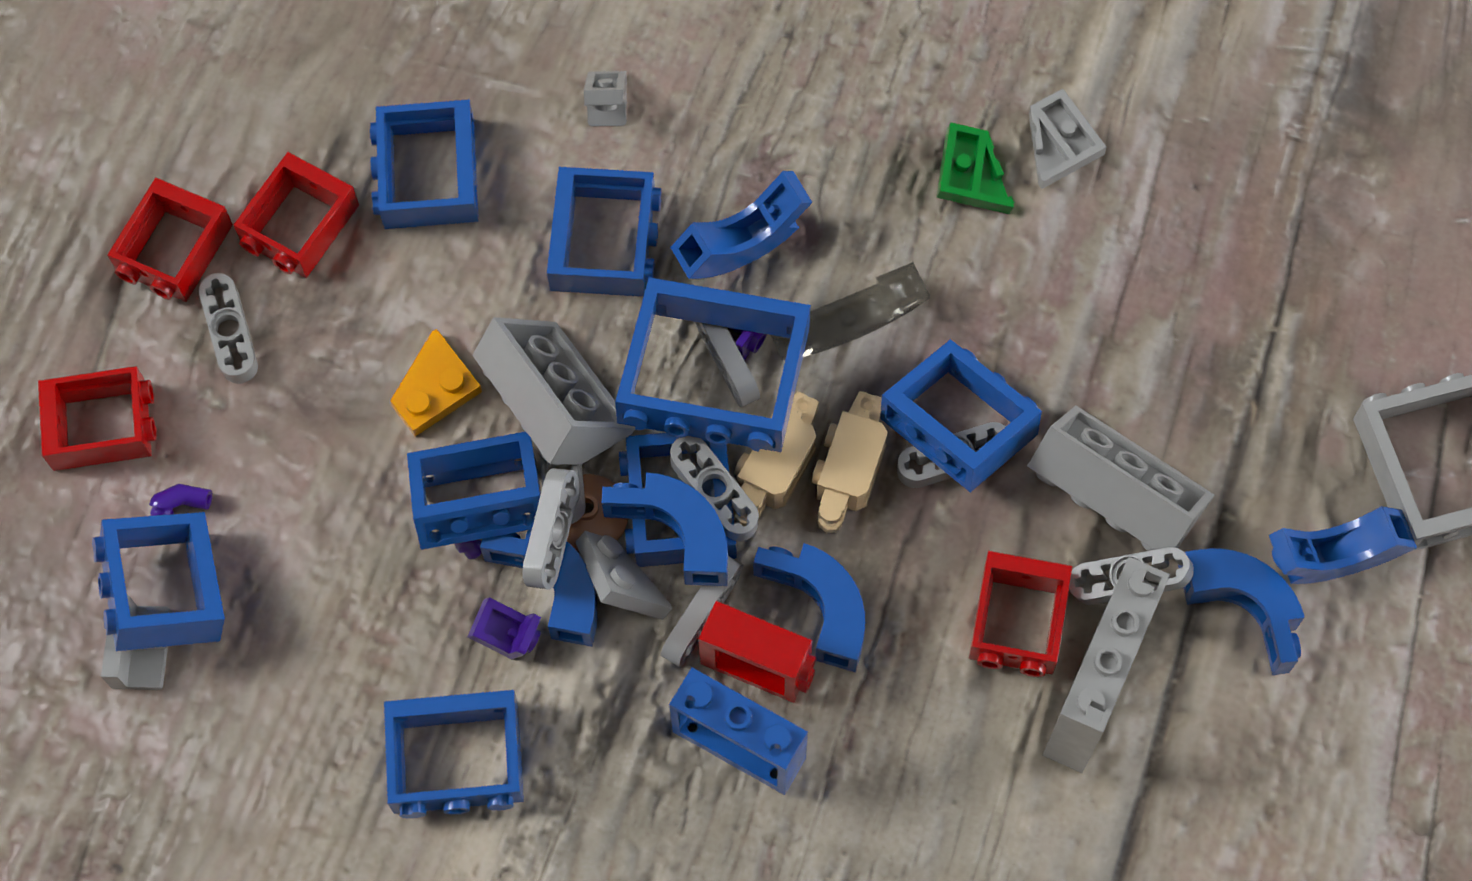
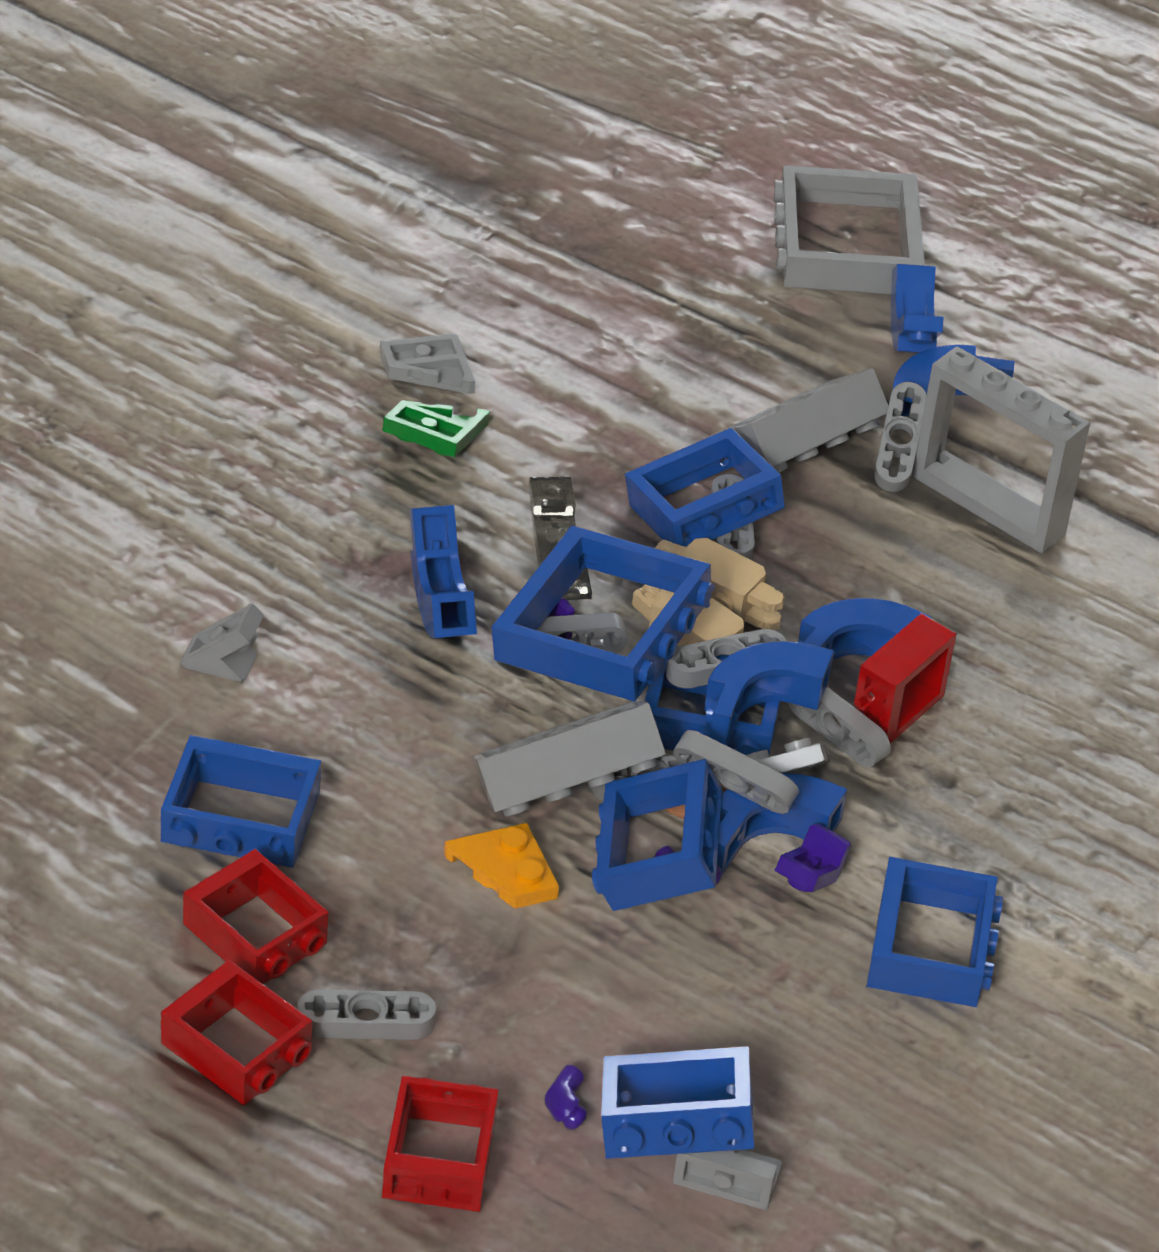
camera: 80 degrees left, 25 degrees down
blue window [547,167,662,297] -> none
blue window [669,667,808,795] -> none
red window [968,551,1072,677] -> none

